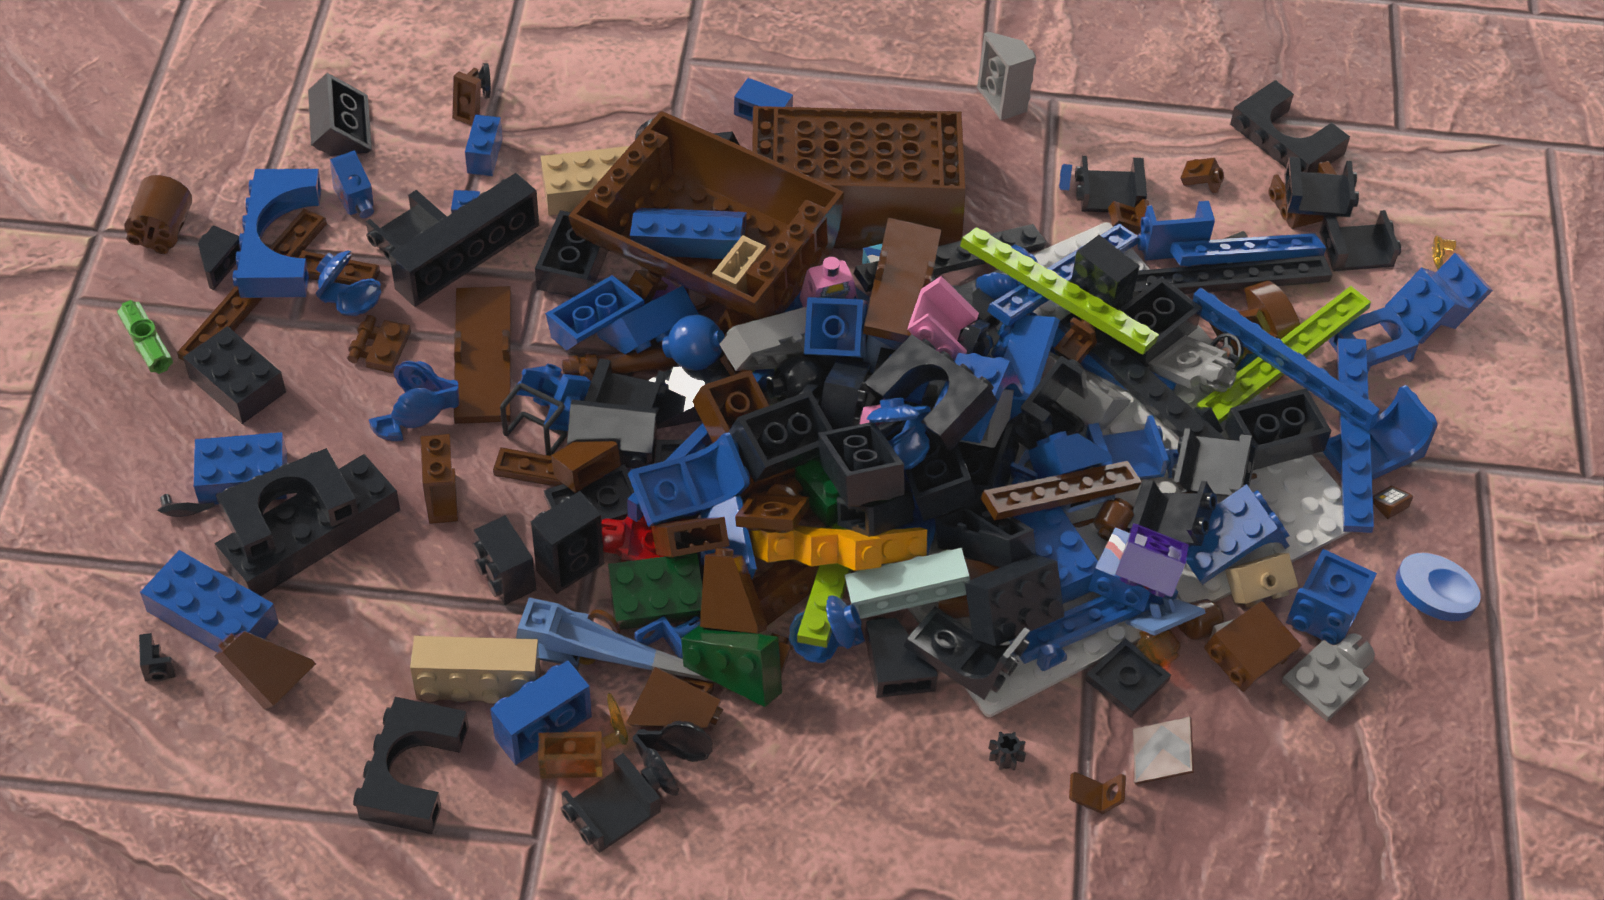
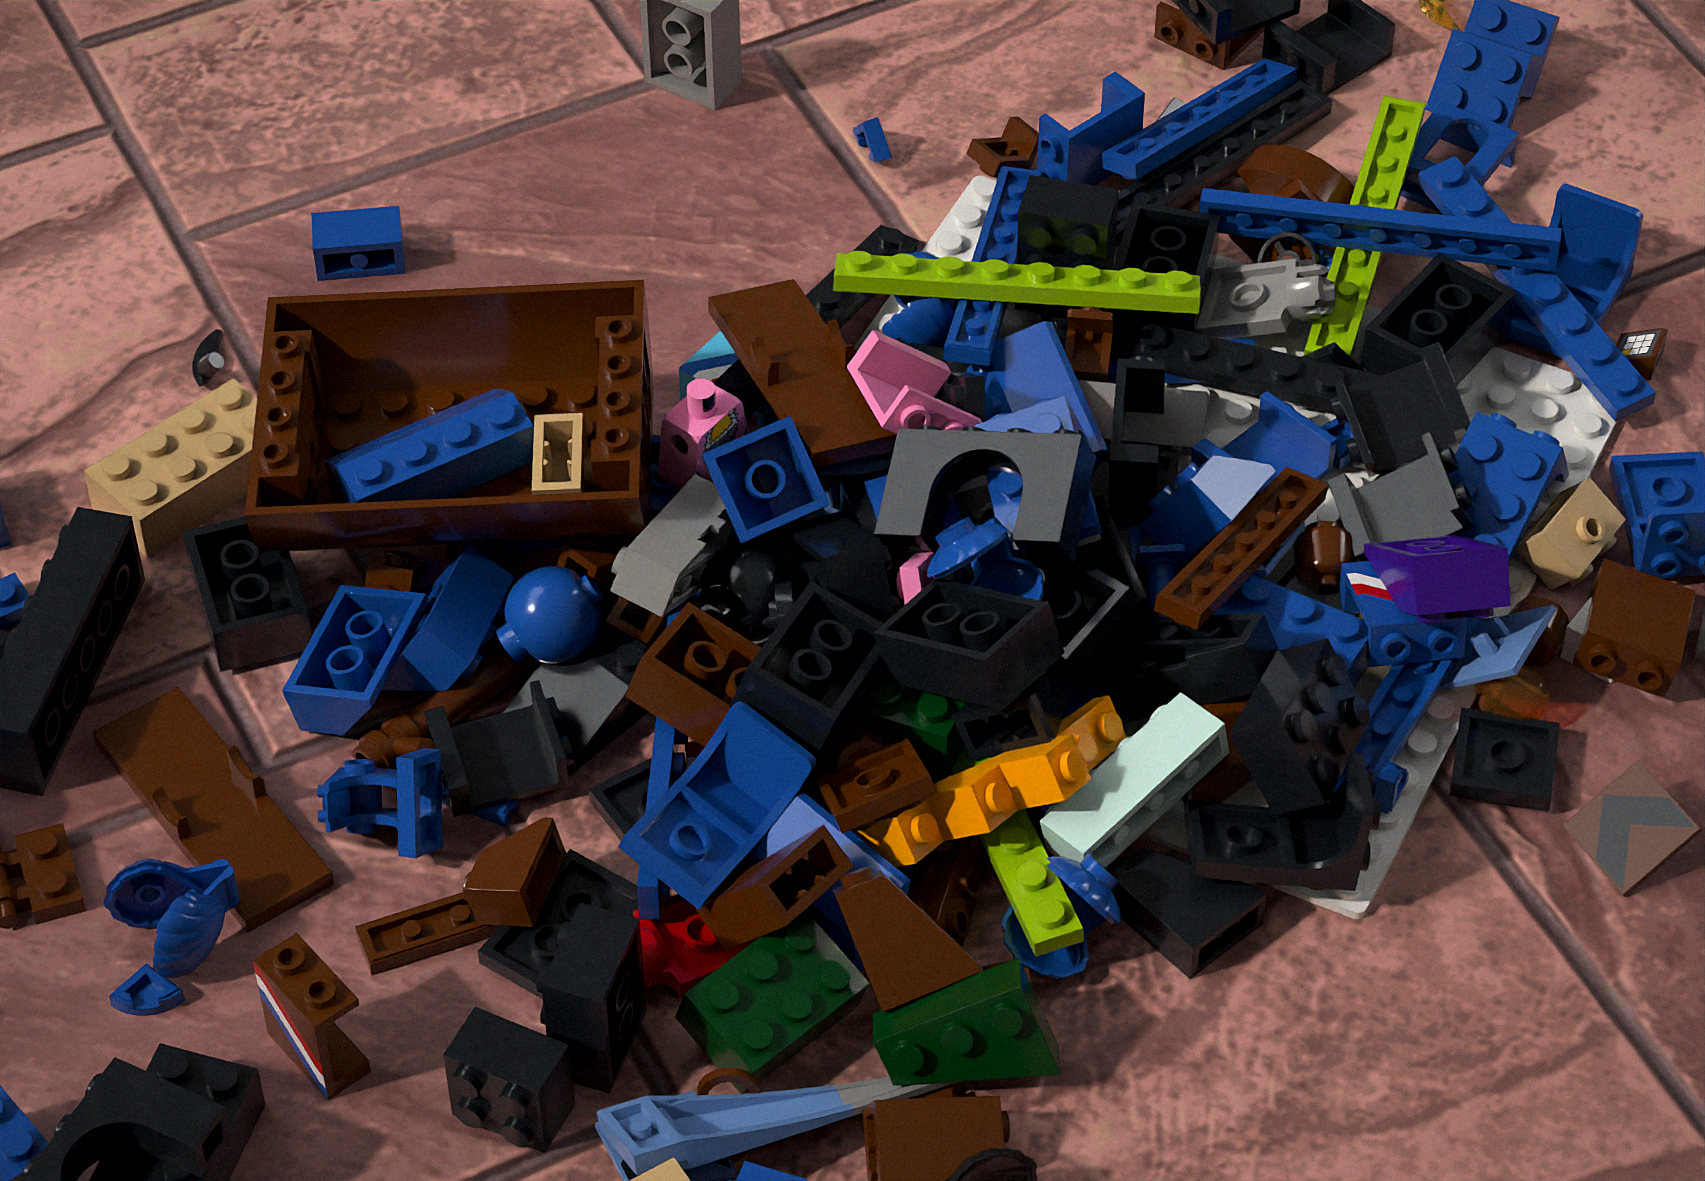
camera: 30 degrees left, 5 degrees down
black piece [500,383,567,456] -> none
slope [567,400,657,469] -> none
blue bracket [635,616,700,659] -> none
reddish brown slope [752,106,965,249] -> none
black gear [988,731,1026,771] -> none
reddish brown bracket [1069,772,1126,814] -> none
black panel [1075,156,1147,212] -> none
reddish brown bracket [1180,158,1224,193] -> none

